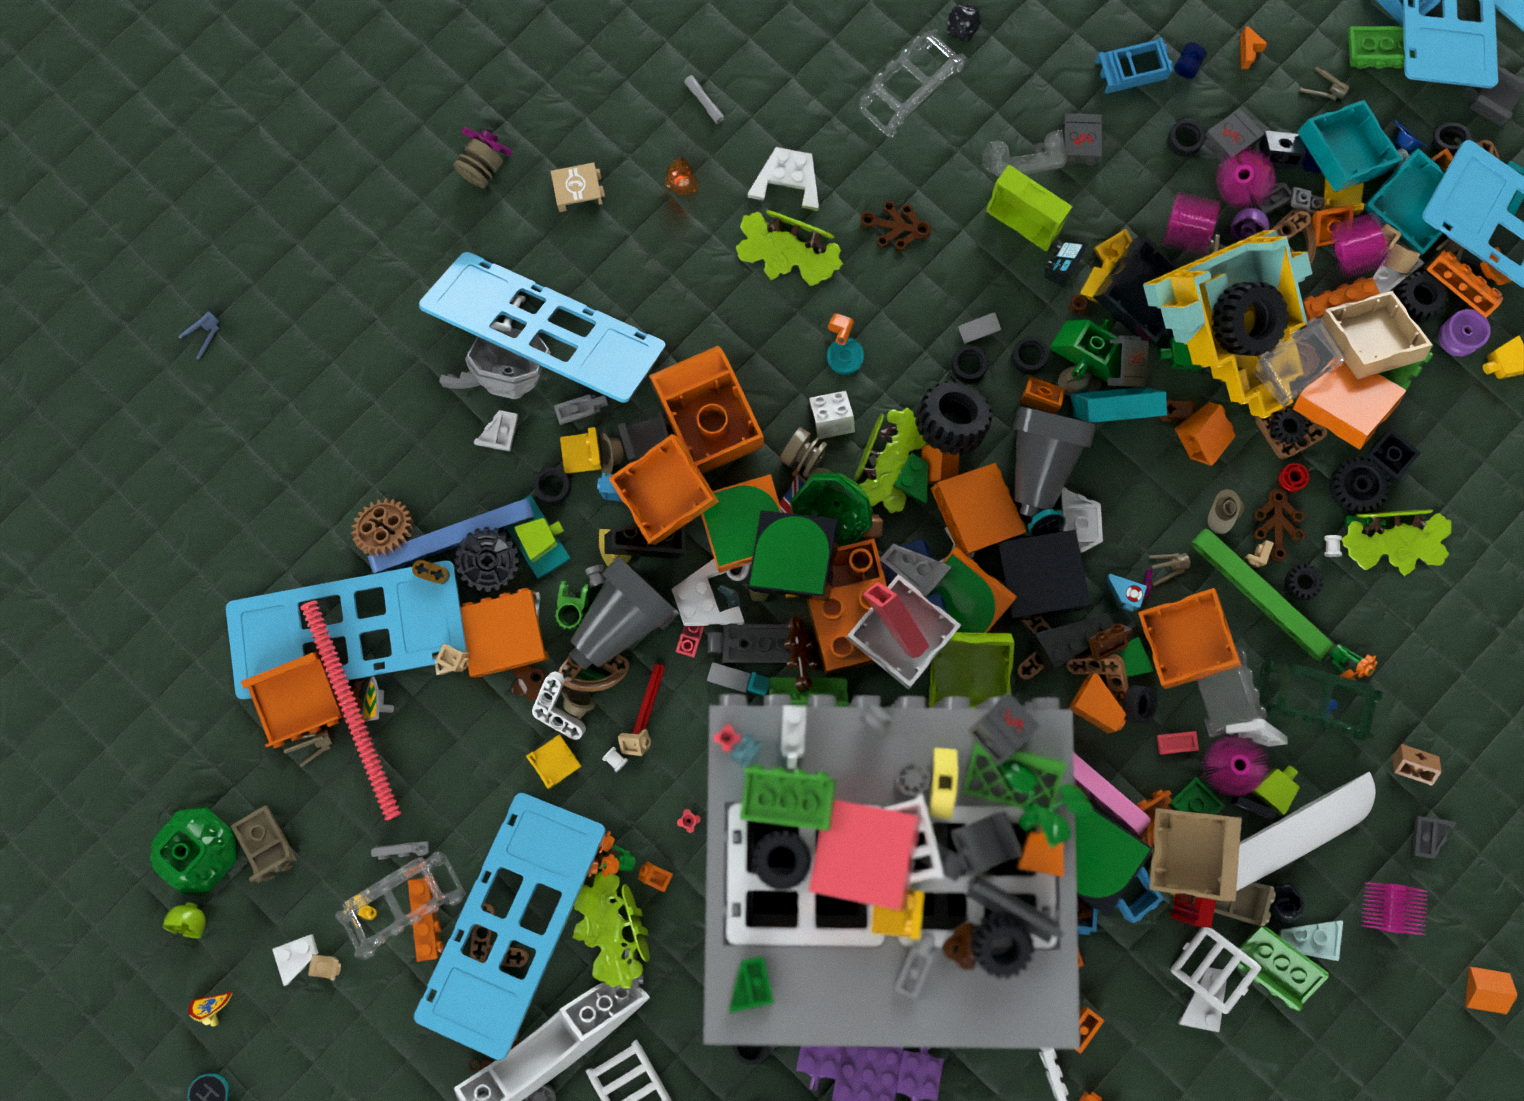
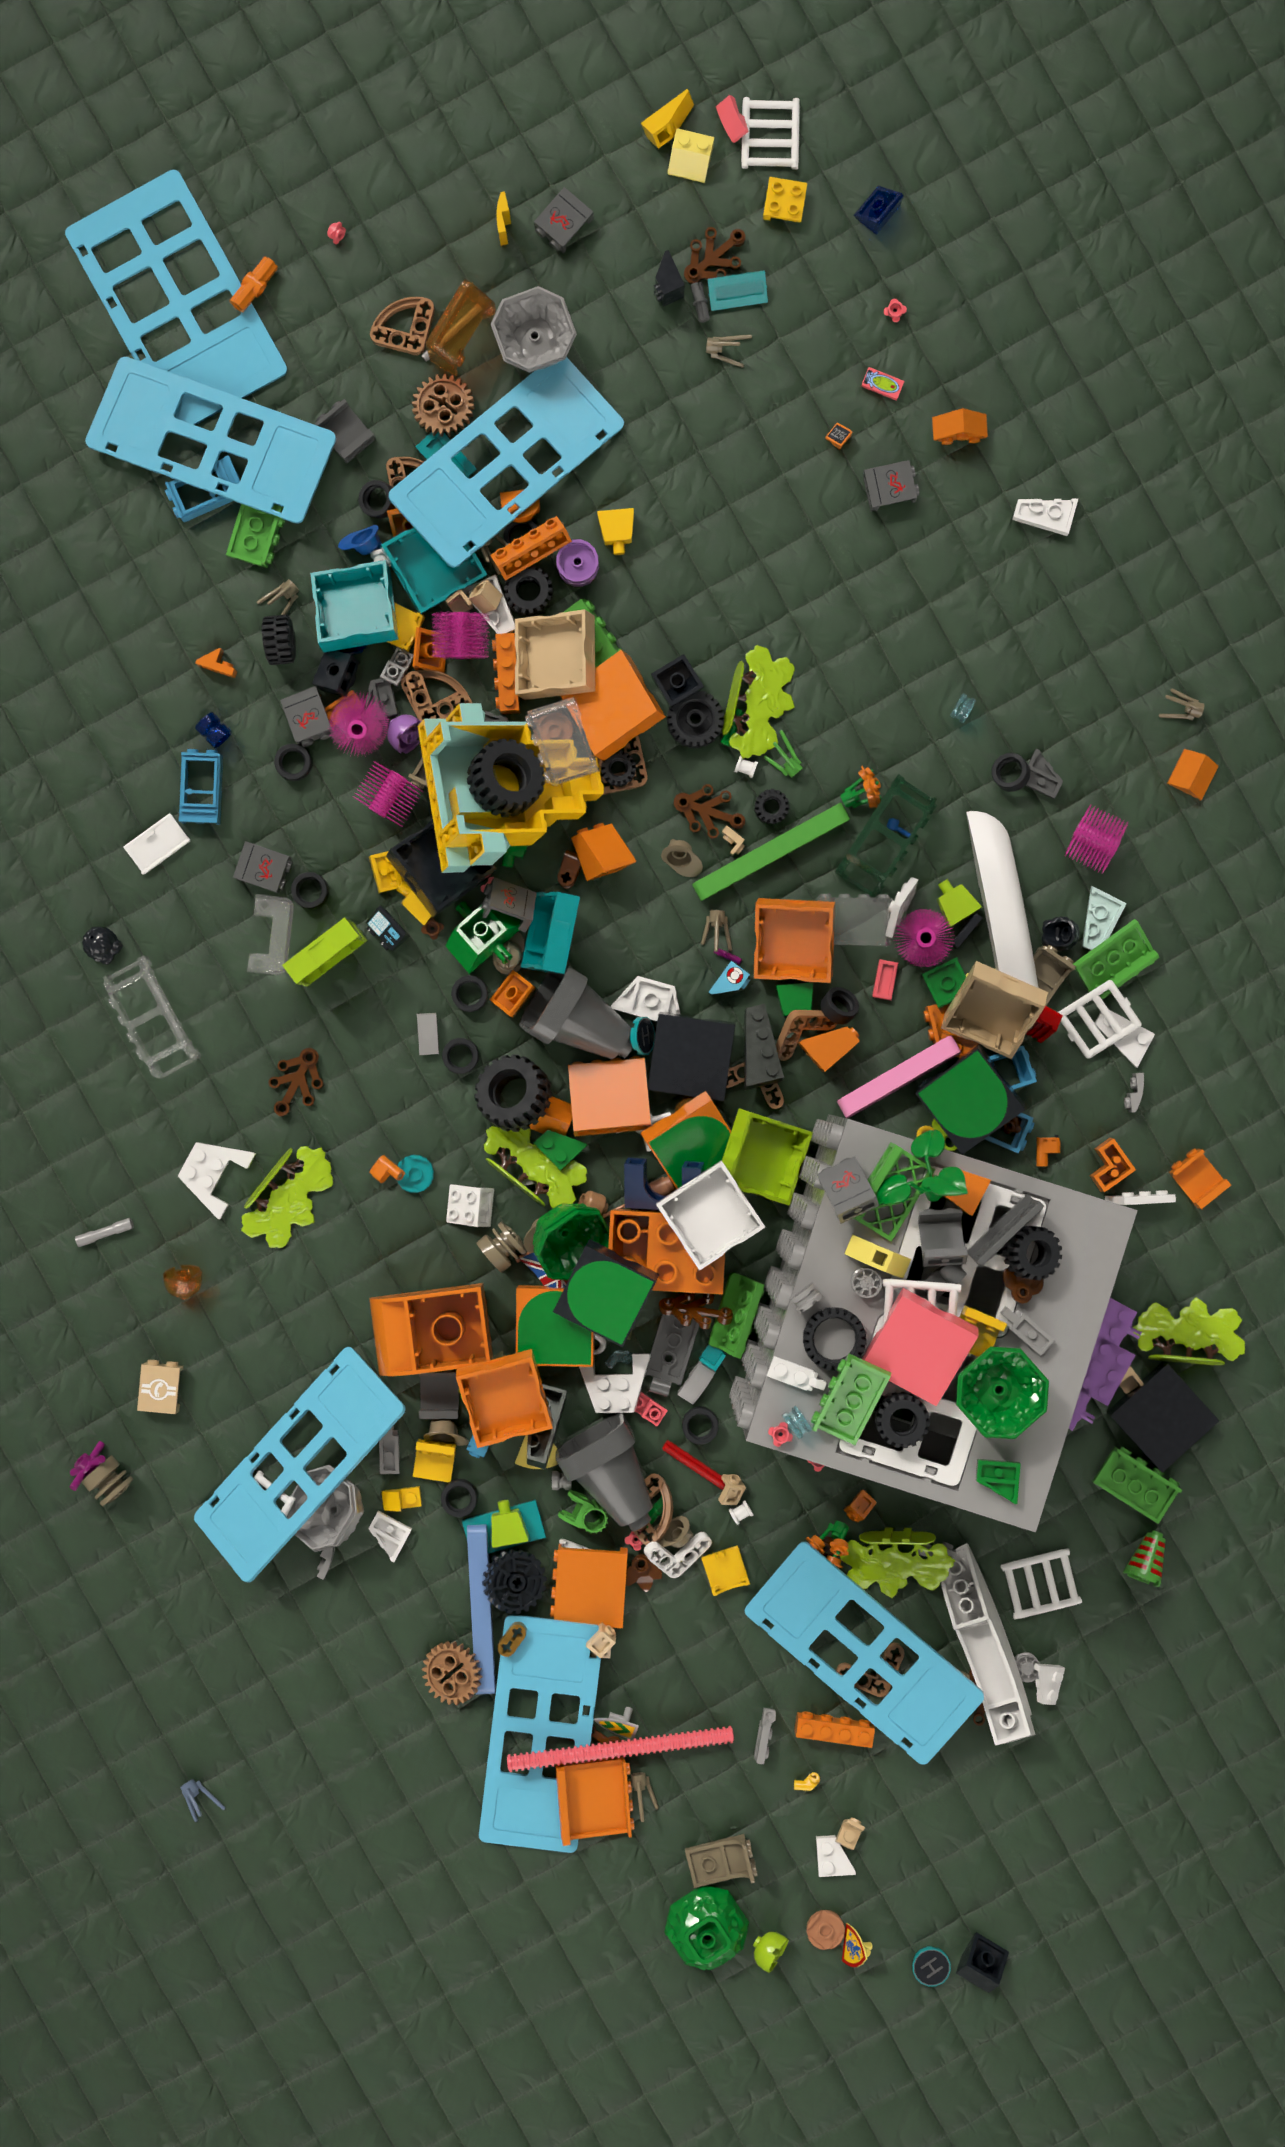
camera: 75 degrees left, 10 degrees up
clear windscreen [335,851,466,960] -> none
coral slope [863,582,930,659] -> none
light grey wing [880,544,951,597] -> none
reddish brown bracket [1089,624,1132,662] -> none
red wheel [1278,463,1309,492] -> none
medium nougat brick [1392,744,1442,786] -> none
none -> white door [123,813,190,875]
none -> black tyre [262,614,296,665]
none -> black tyre [291,872,329,909]
none -> yellow slope [381,1486,422,1511]
none -> coral plate [625,1531,648,1551]
none -> black tyre [682,1407,718,1444]
none -> bright green plant [764,730,803,778]
none -> black tyre [803,1307,866,1371]
none -> nougat tile [806,1910,845,1950]
none -> clear light blue wheel [950,693,976,724]
none -> green rock [956,1346,1049,1439]
none -> black tyre [992,753,1030,792]
none -> light grey slope [1124,1073,1144,1112]

